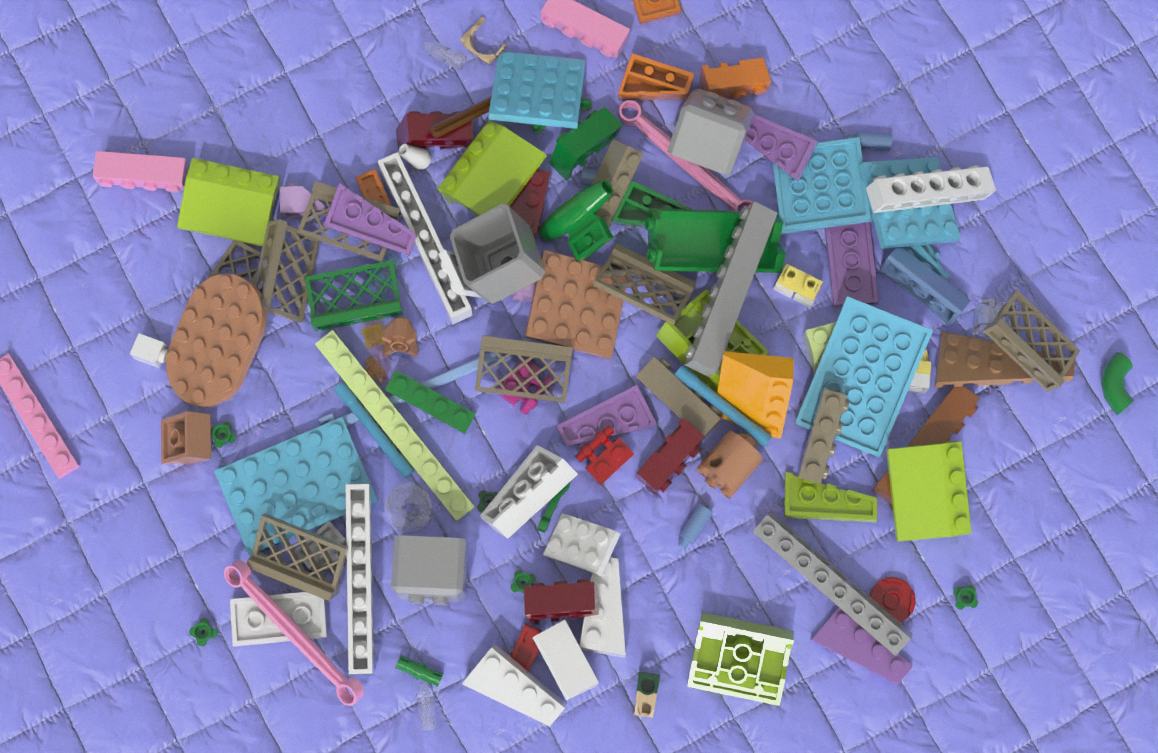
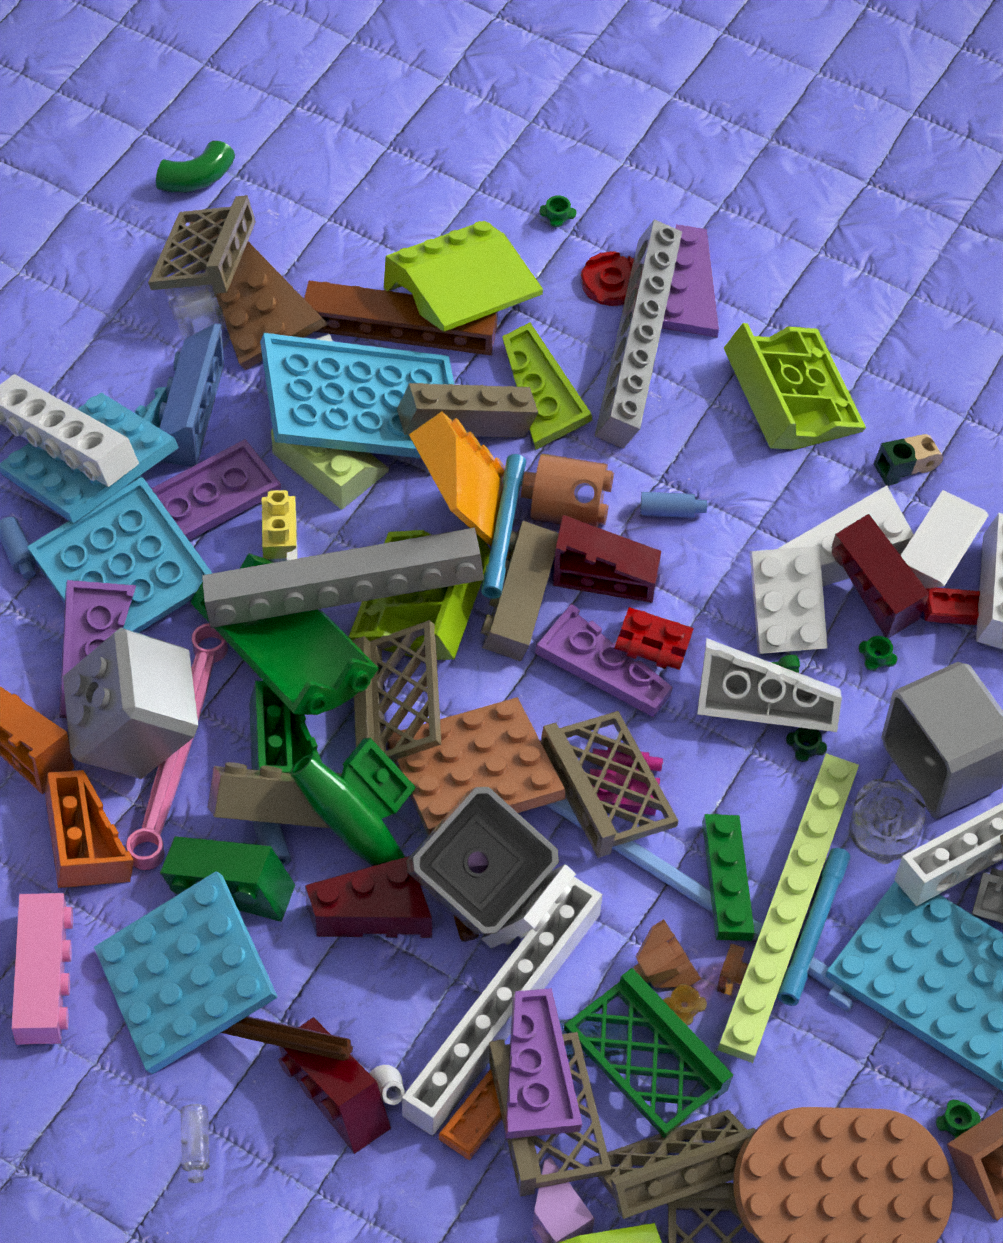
camera: 120 degrees left, 20 degrees down
lime piece [437,120,547,217] -> none
tan helmet [460,17,508,65] -> none

